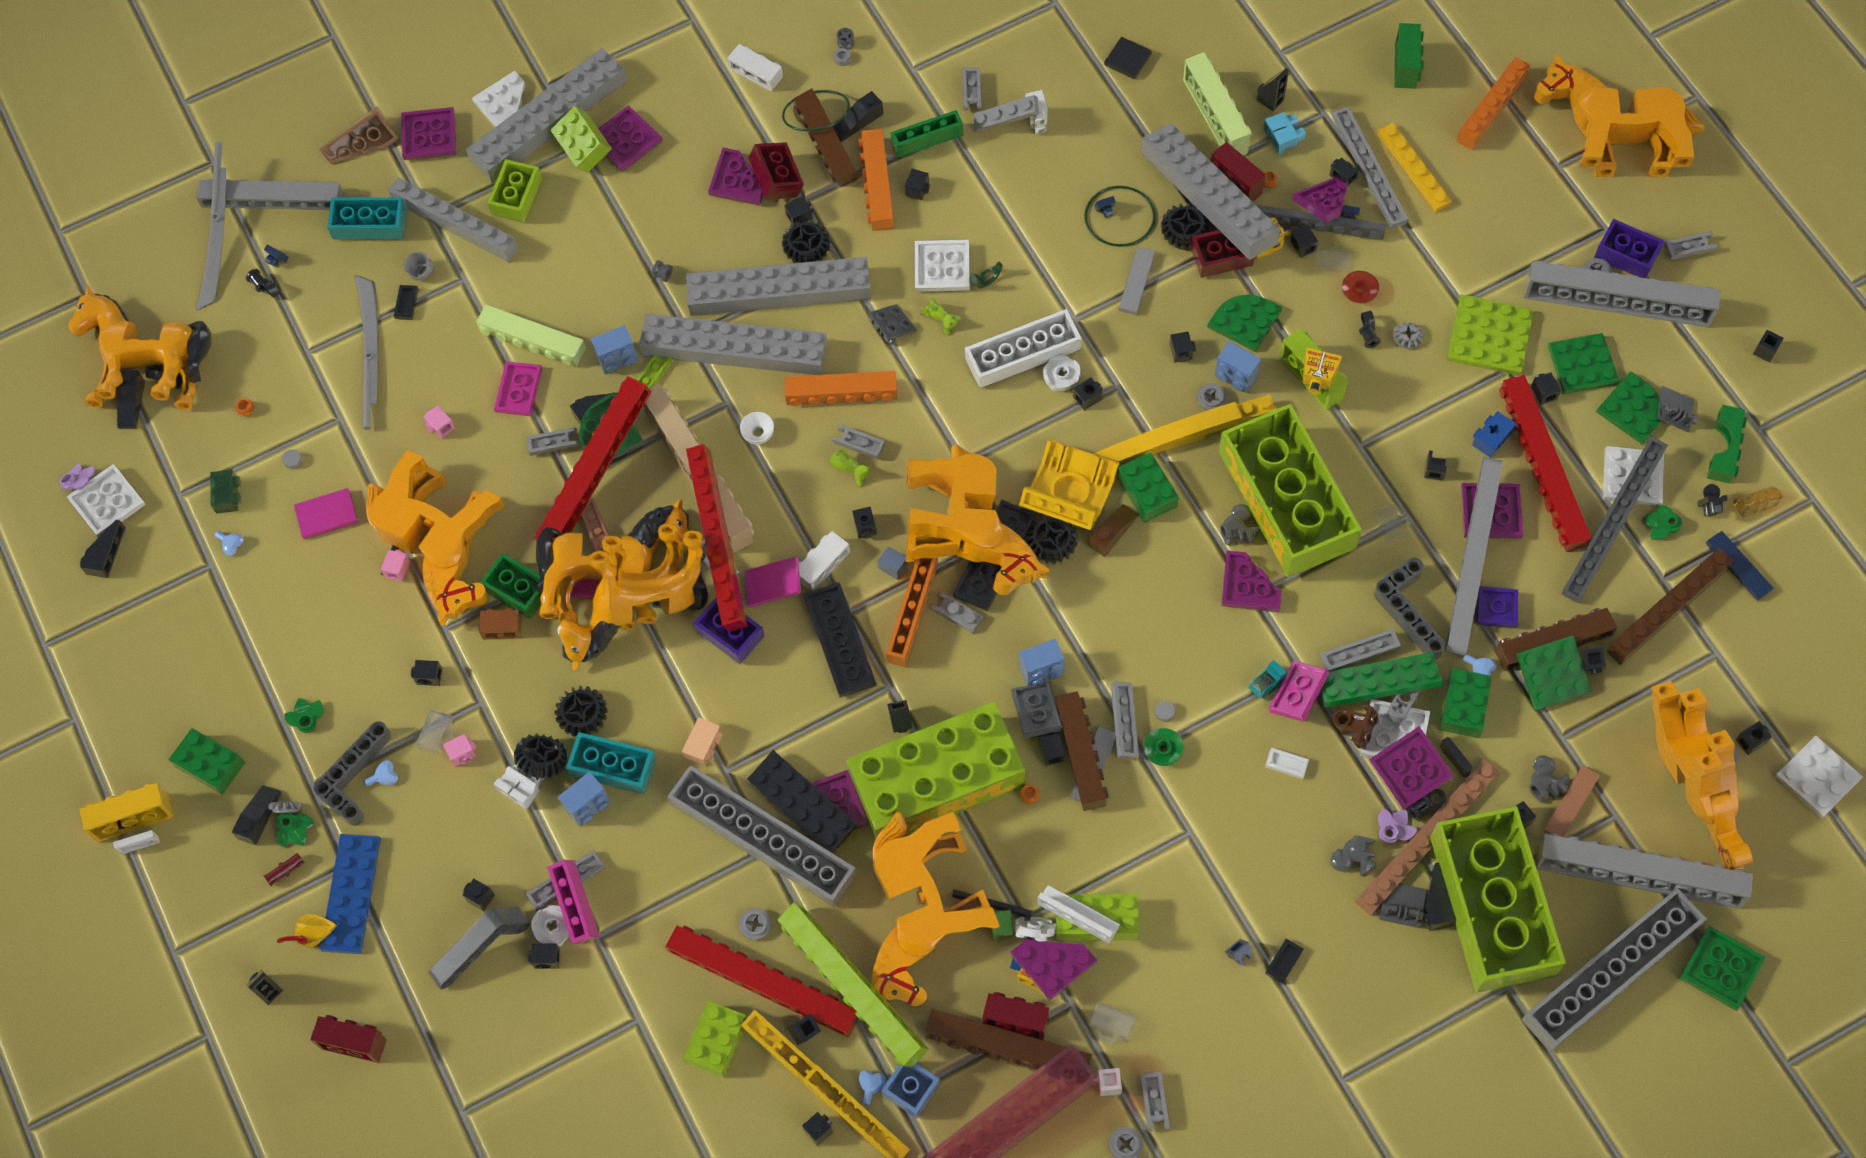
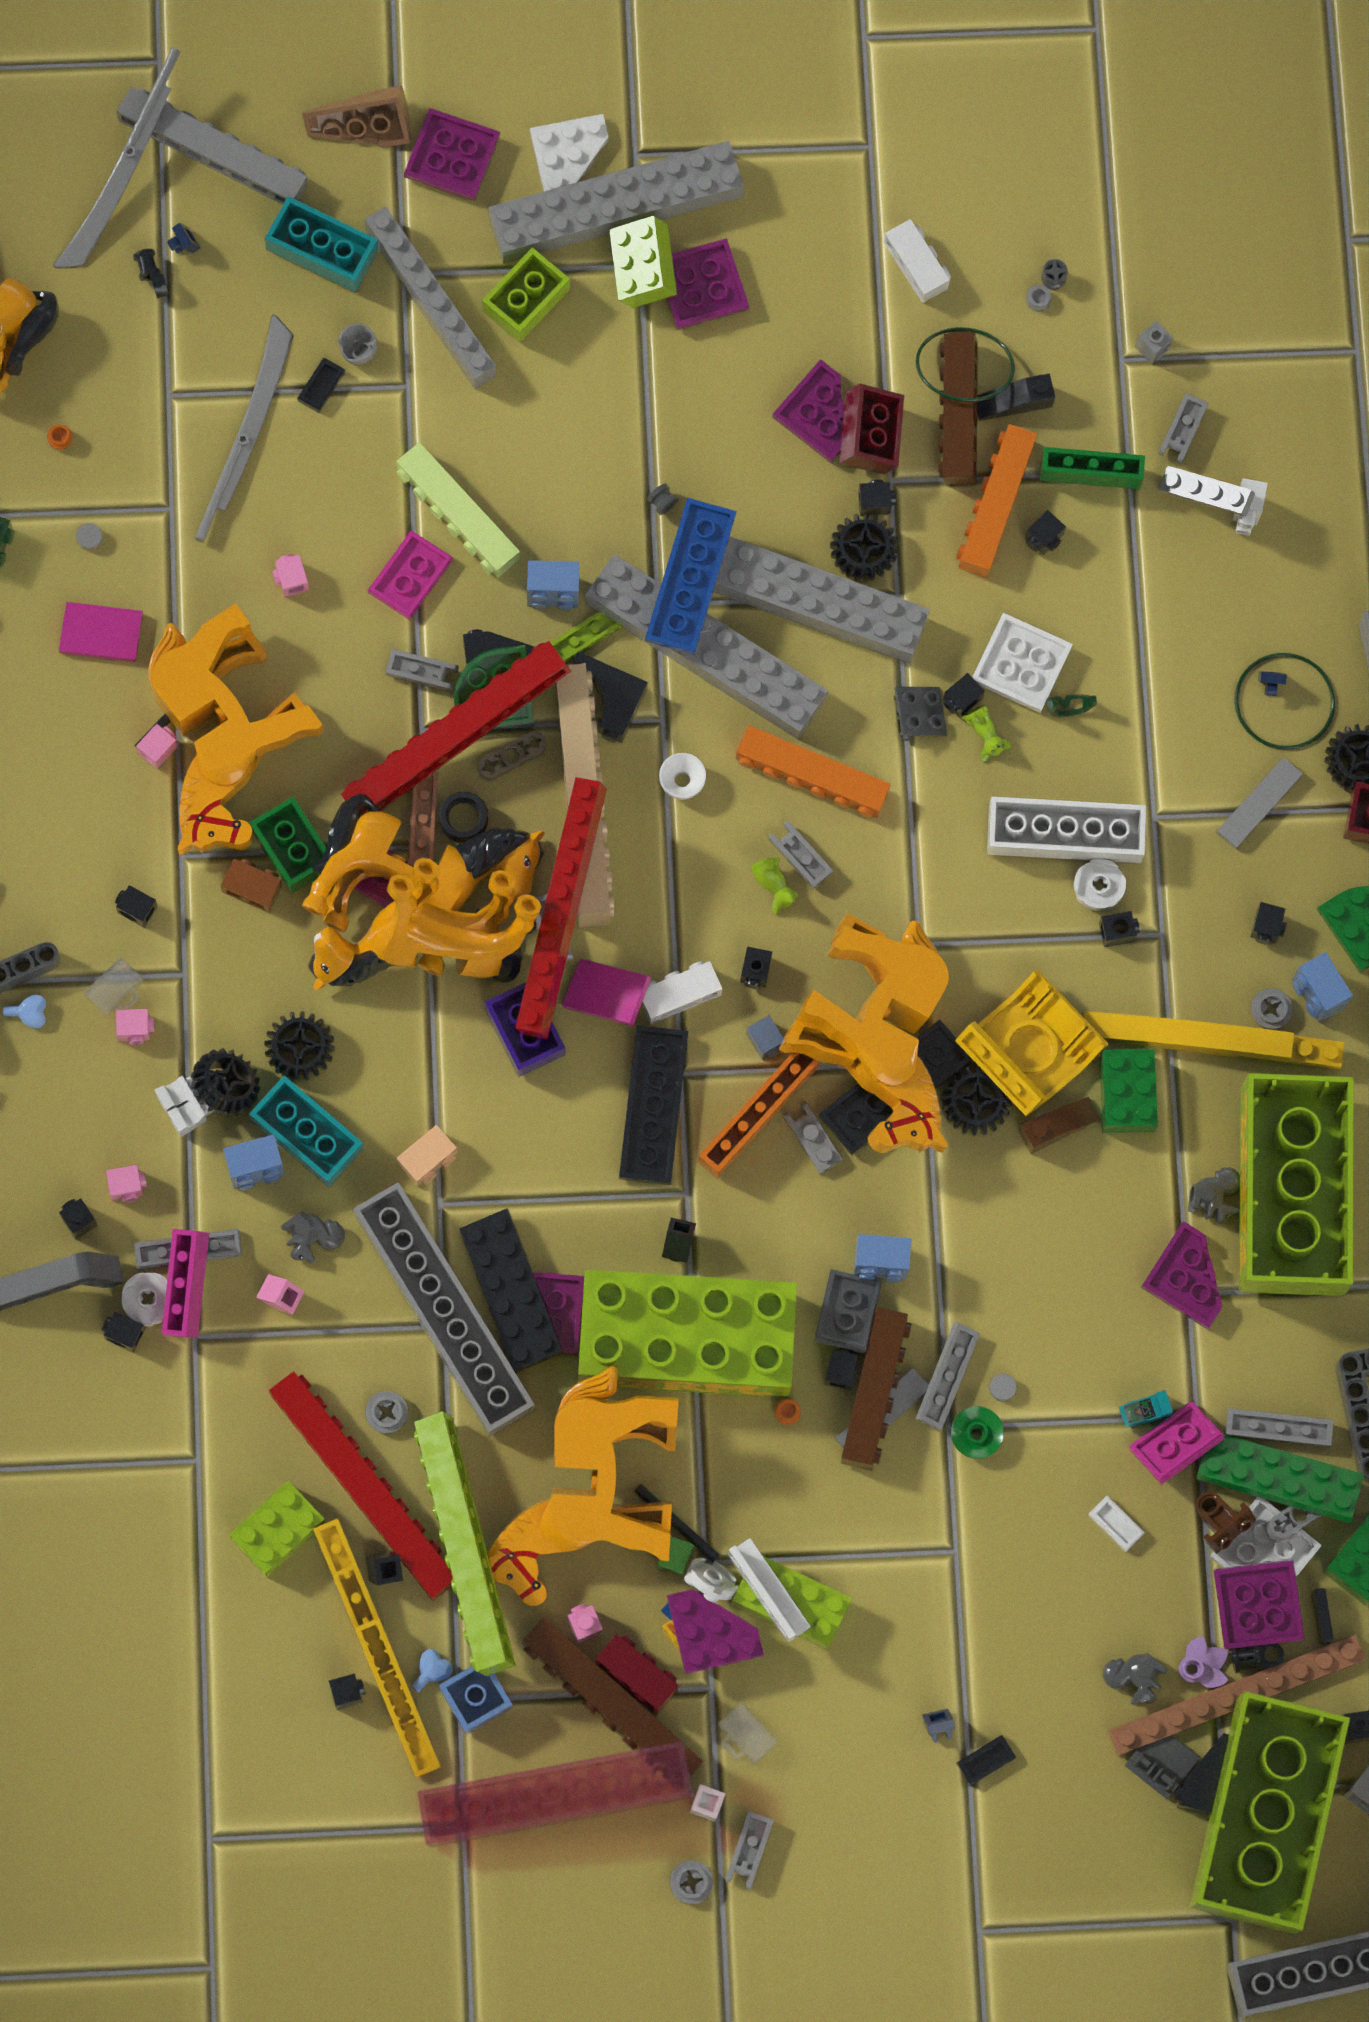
camera: 15 degrees right, 10 degrees up
none -> bright pink brick [106,1165,147,1202]
none -> bright pink brick [256,1274,305,1315]
none -> dark grey animal [281,1211,345,1264]
none -> black tyre [440,792,488,843]
none -> dark tan beam [478,731,546,781]
none -> bright pink brick [568,1604,603,1644]
none -> black arch [573,652,648,743]
none -> blue plate [645,498,737,655]
none -> black brick [943,673,985,718]
none -> light grey brick [1135,320,1174,364]

